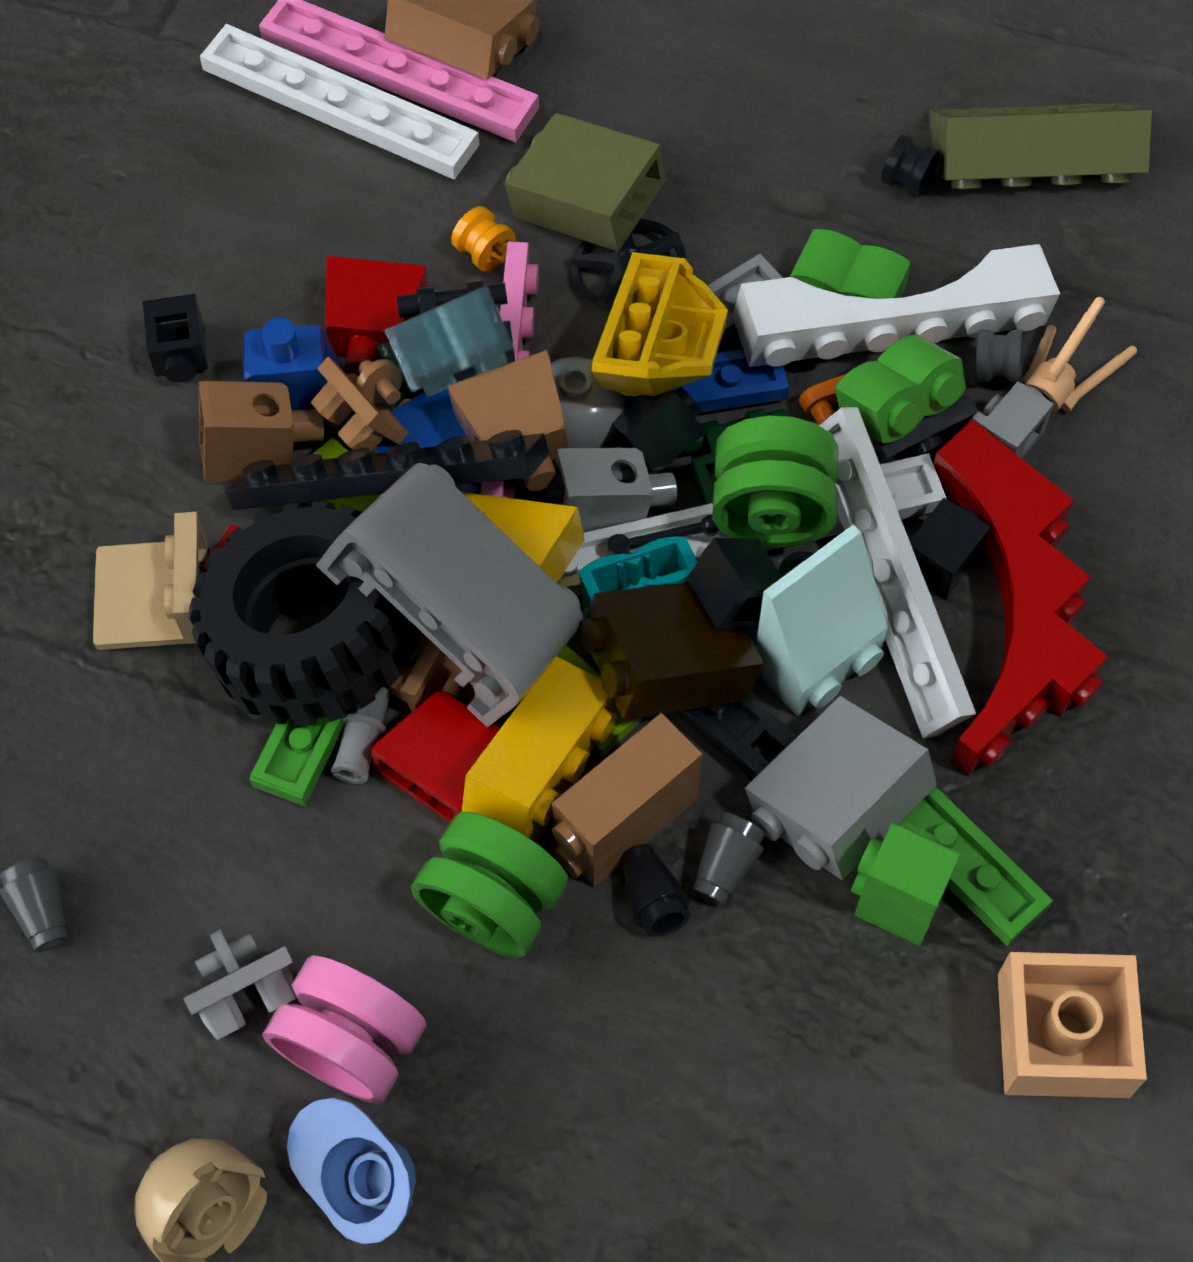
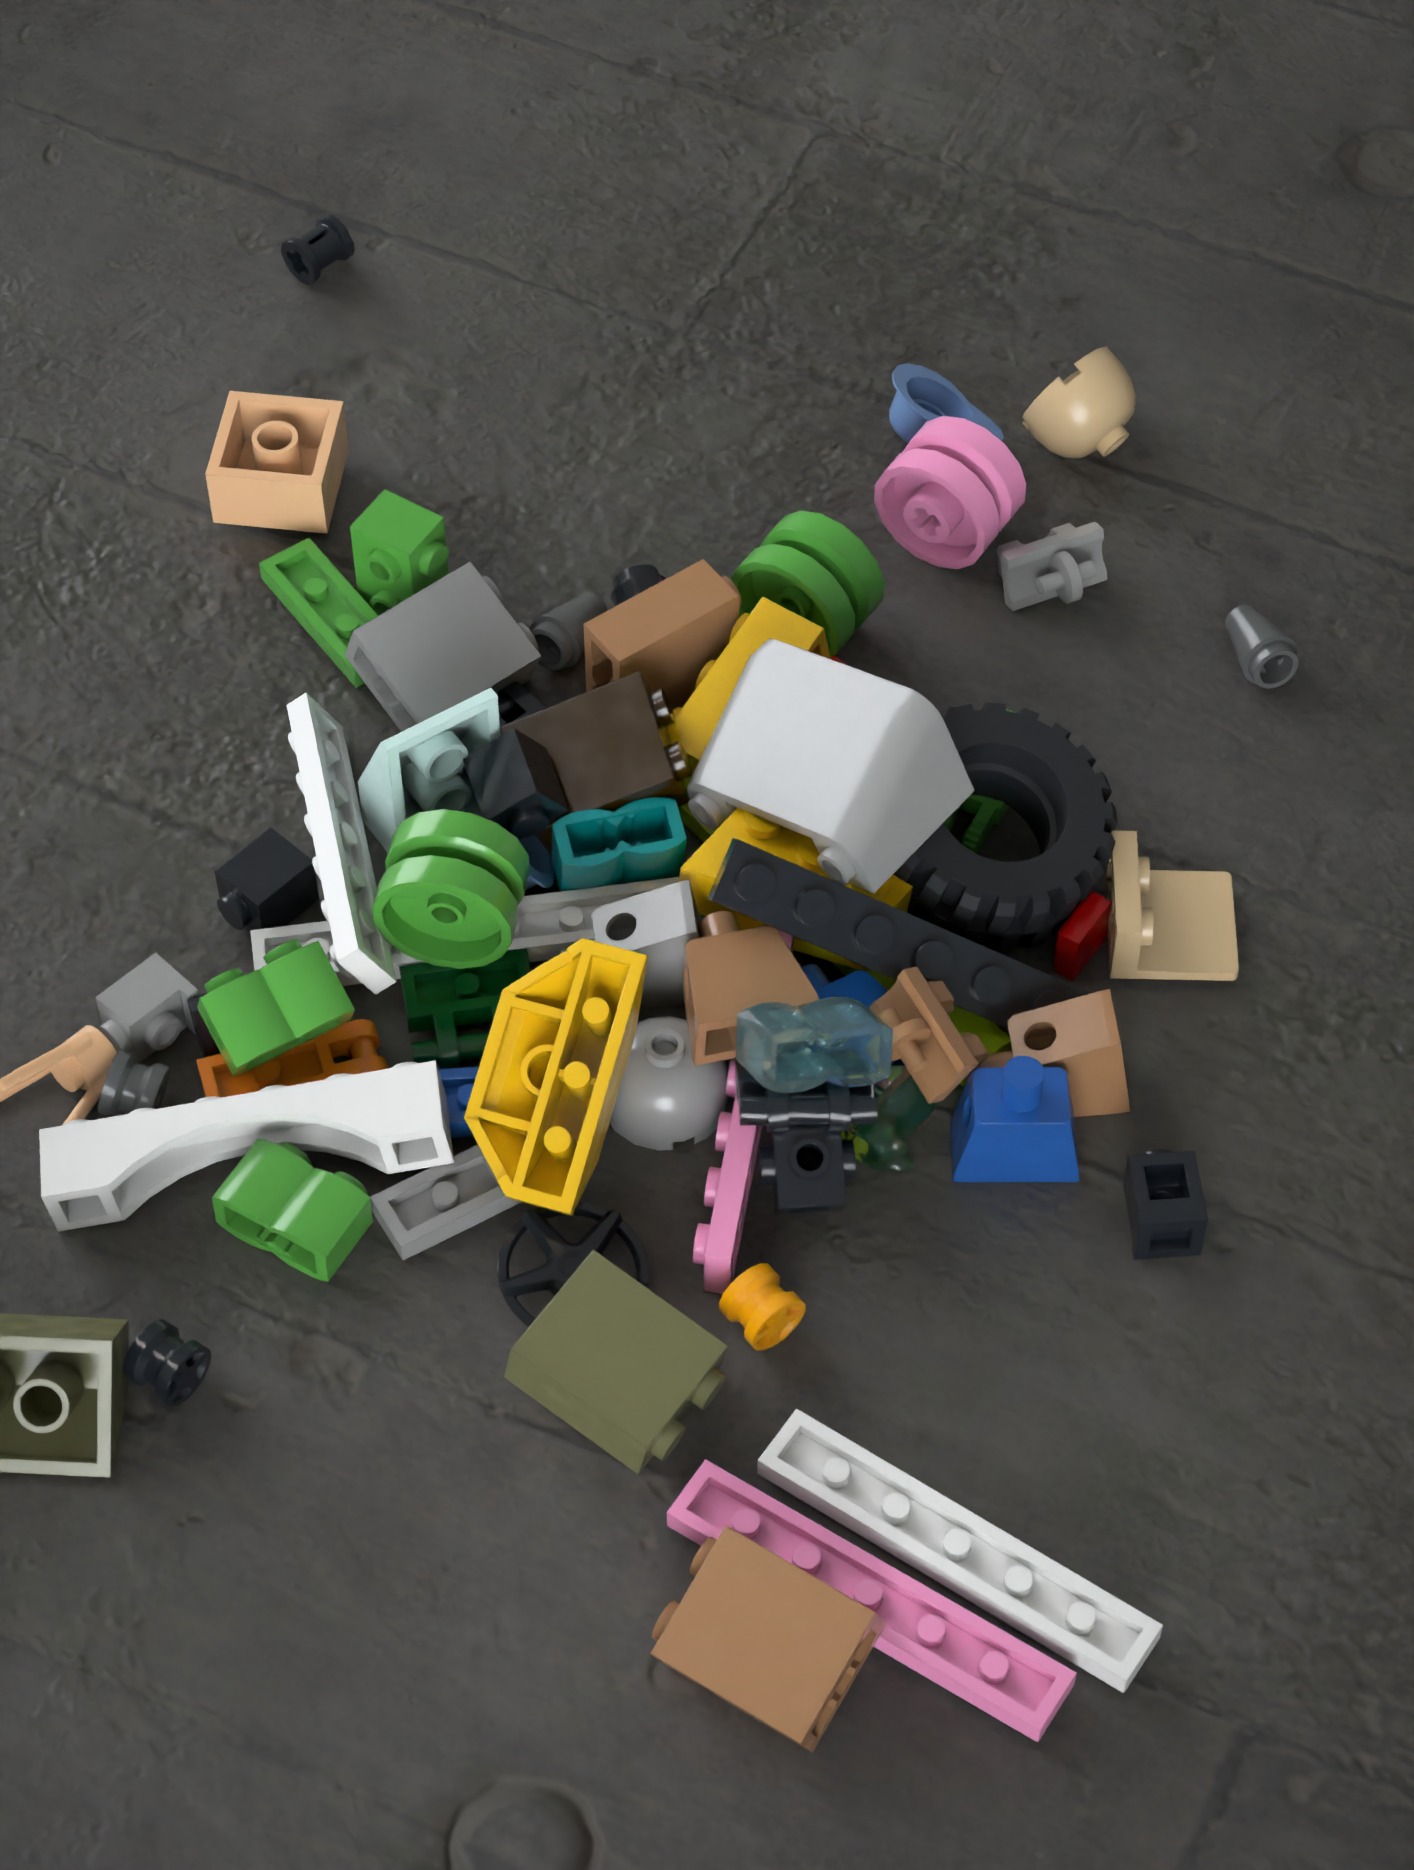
camera: 175 degrees left, 10 degrees down
red torso [325,256,428,376] -> none
black hinge [608,515,720,555] -> none
red arch [933,420,1108,776] -> none

